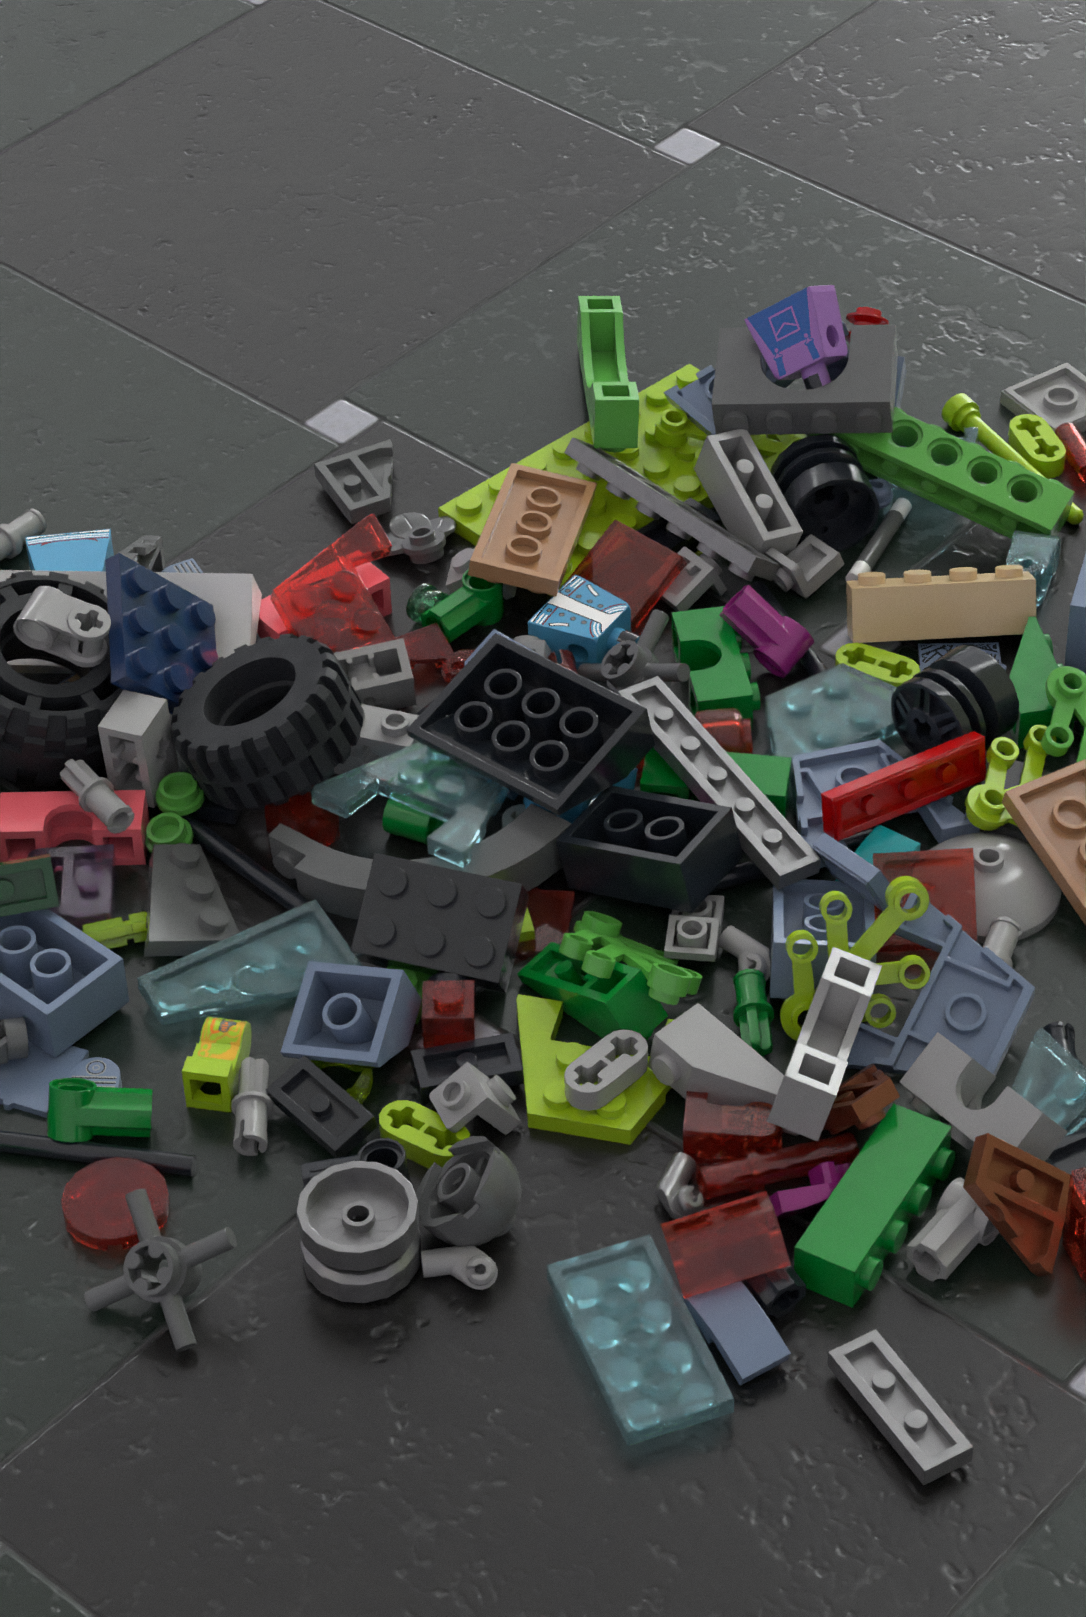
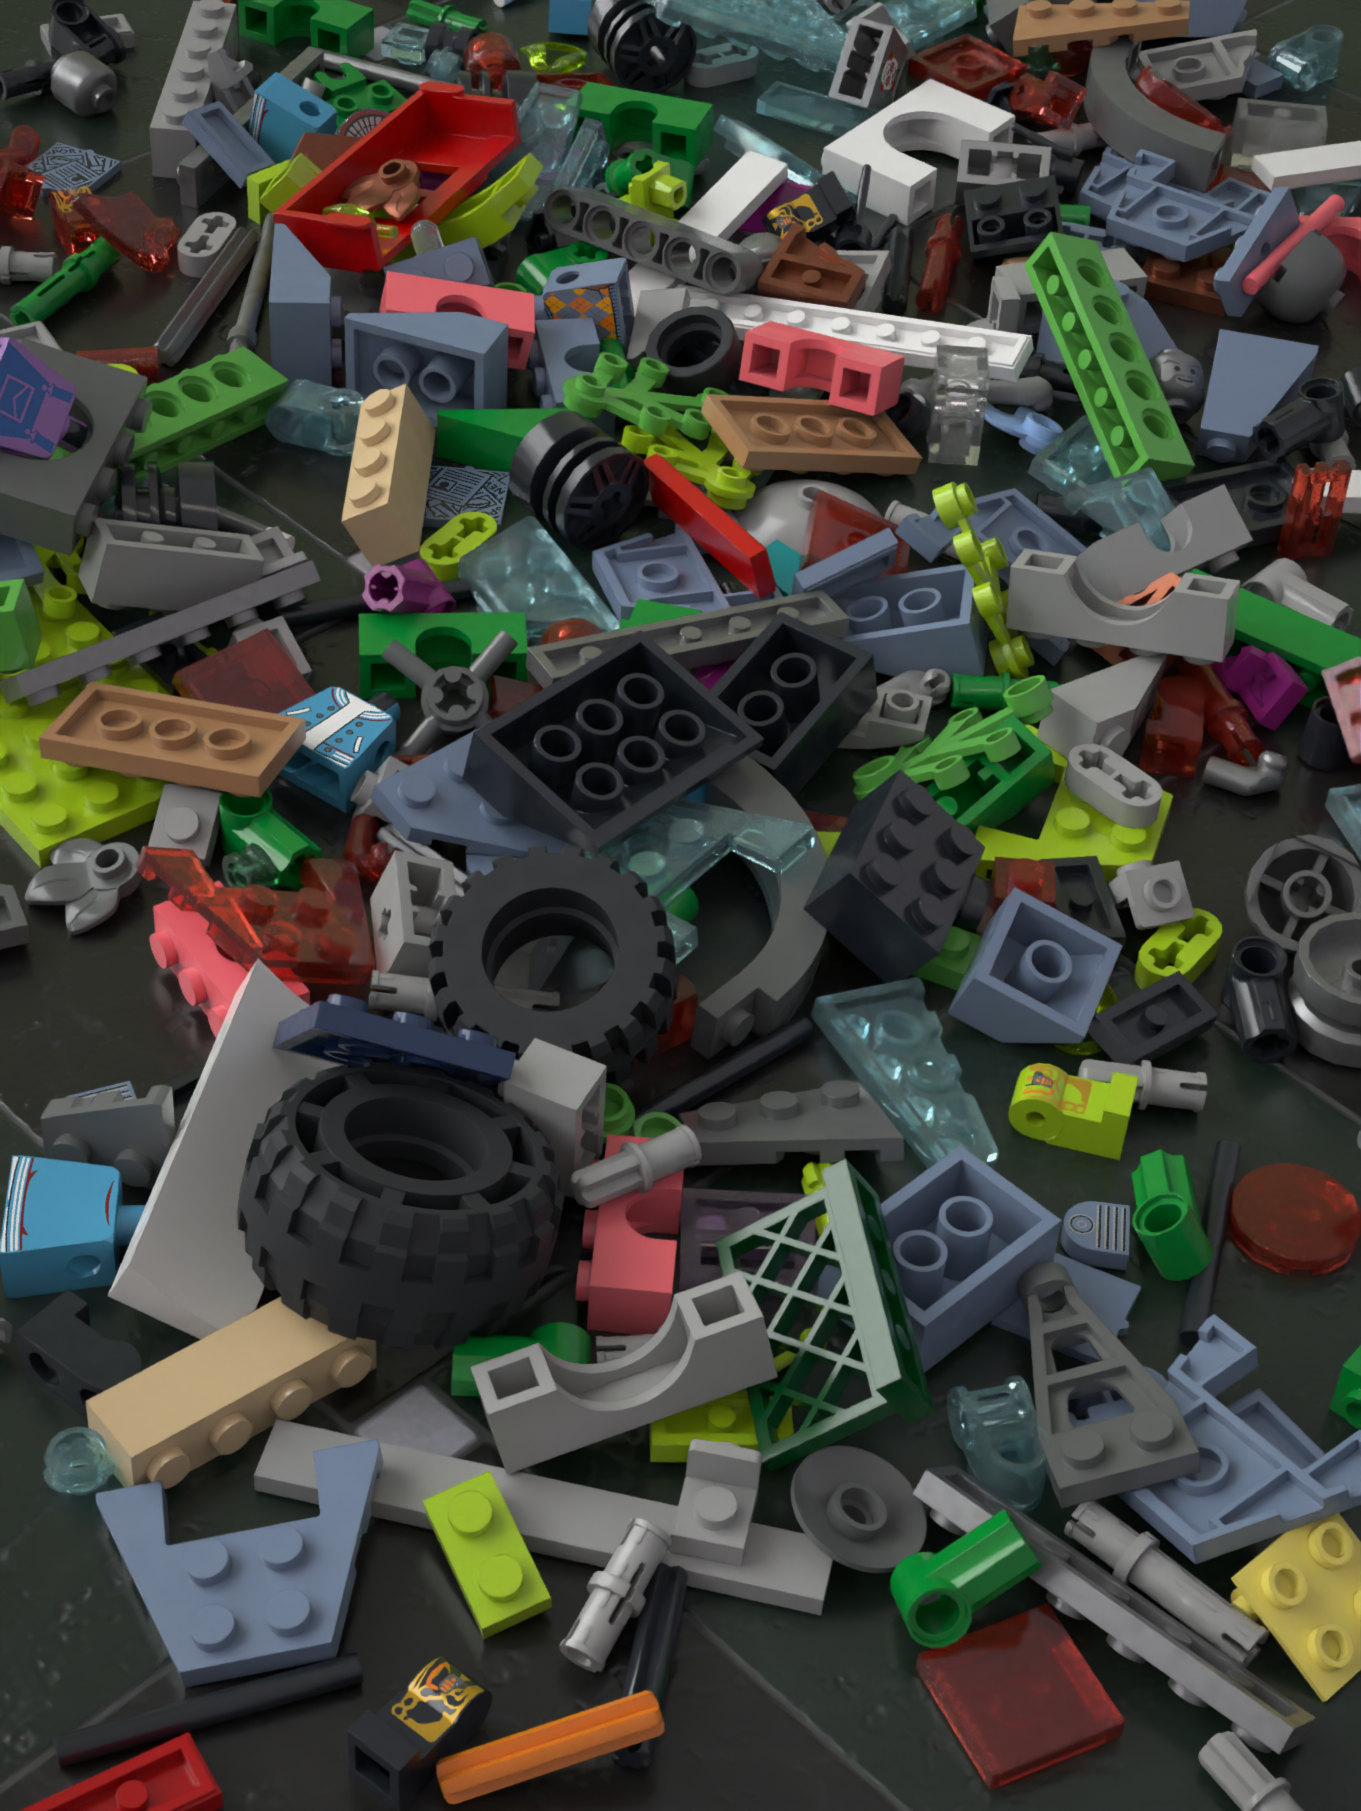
camera: 90 degrees left, 0 degrees up
light grey piece [13,586,111,667] -> none
copper wing [963,1133,1075,1277] -> none

